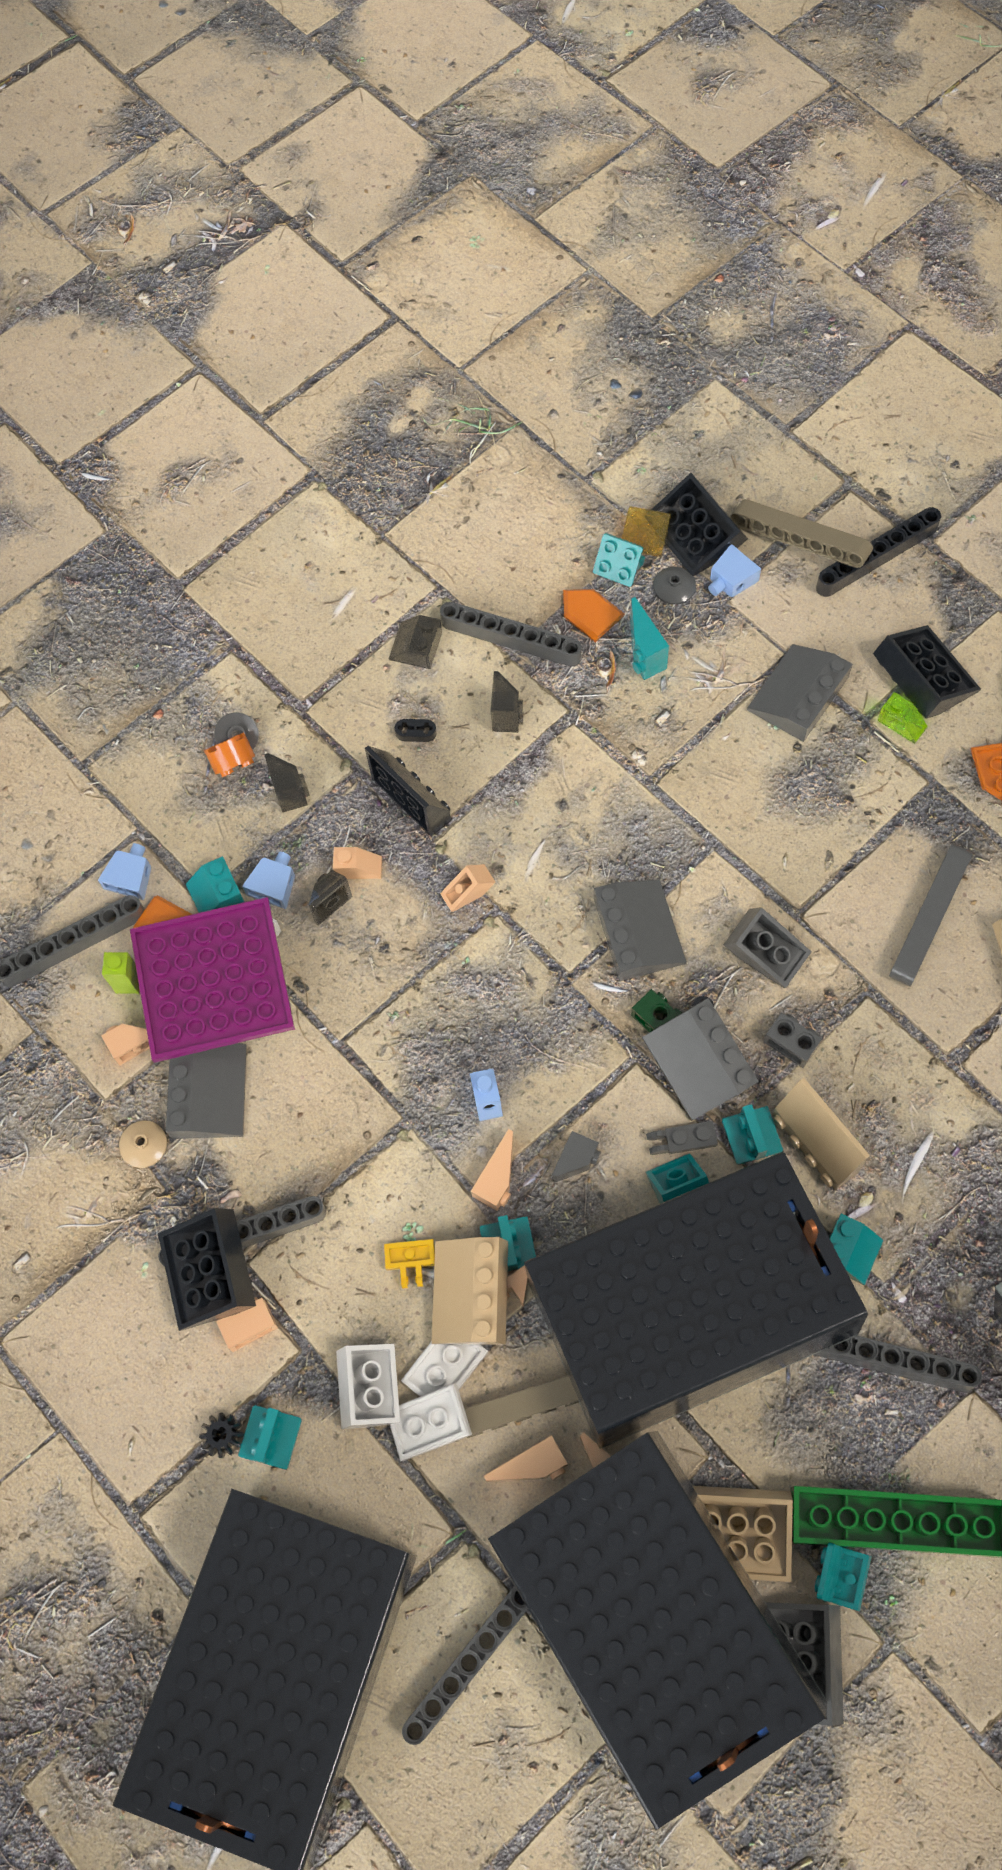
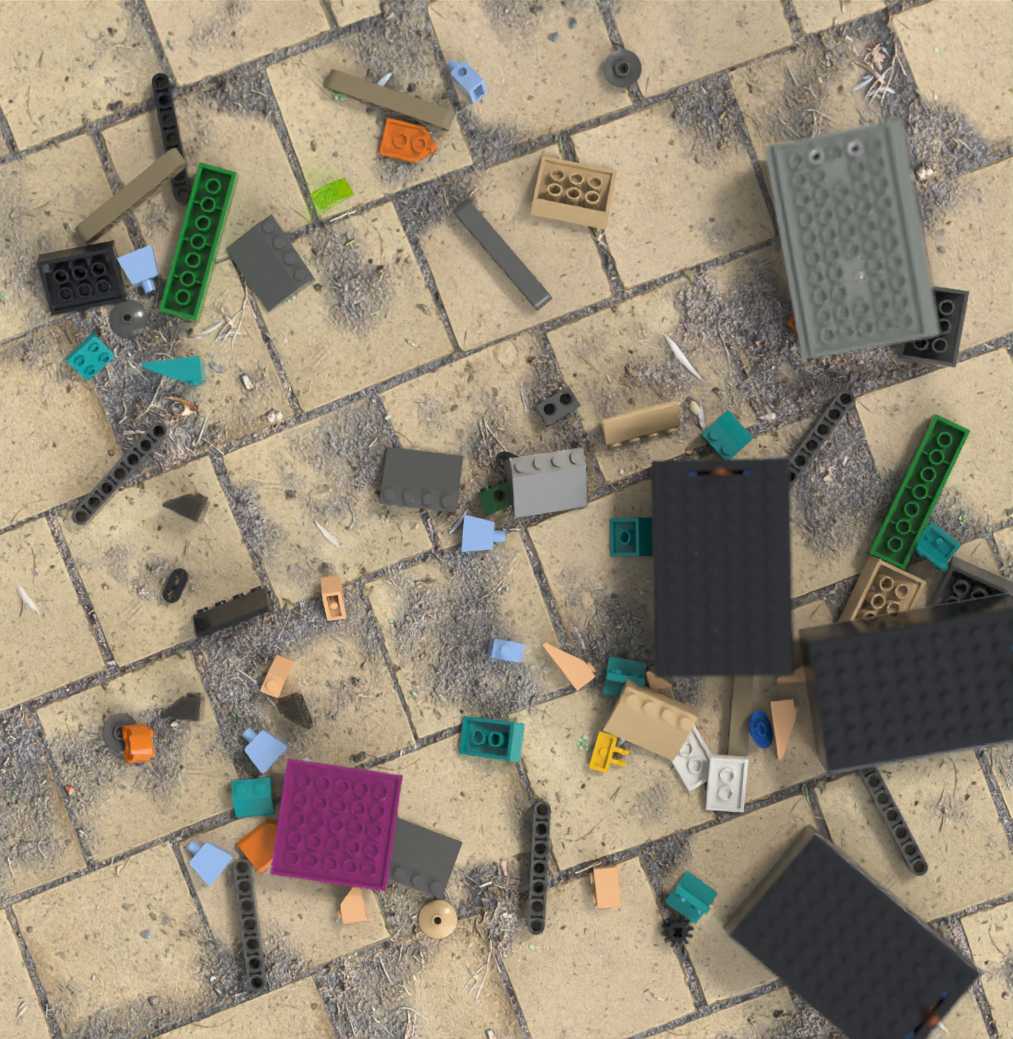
camera: 75 degrees left, 20 degrees up
lime brick [102,952,139,994] -> none
black slope [158,1208,256,1331] -> none
white slope [336,1344,400,1429] -> none
clear smoke slope [389,615,442,669] -> none
dark grey slope [552,1131,601,1182] -> none
orange tile [563,589,625,643] -> none
clear yellow plate [622,506,671,557] -> none
dark grey hinge [646,1121,718,1155] -> none
teal bracket [722,1104,783,1165] -> none
dark grey slope [723,907,812,988] -> none
black slope [873,625,981,719] -> none
none -> green brick [159,162,239,323]
none -> teal slope [459,716,525,762]
none -> light blue torso [461,515,506,552]
none -> blue dish [749,710,773,749]

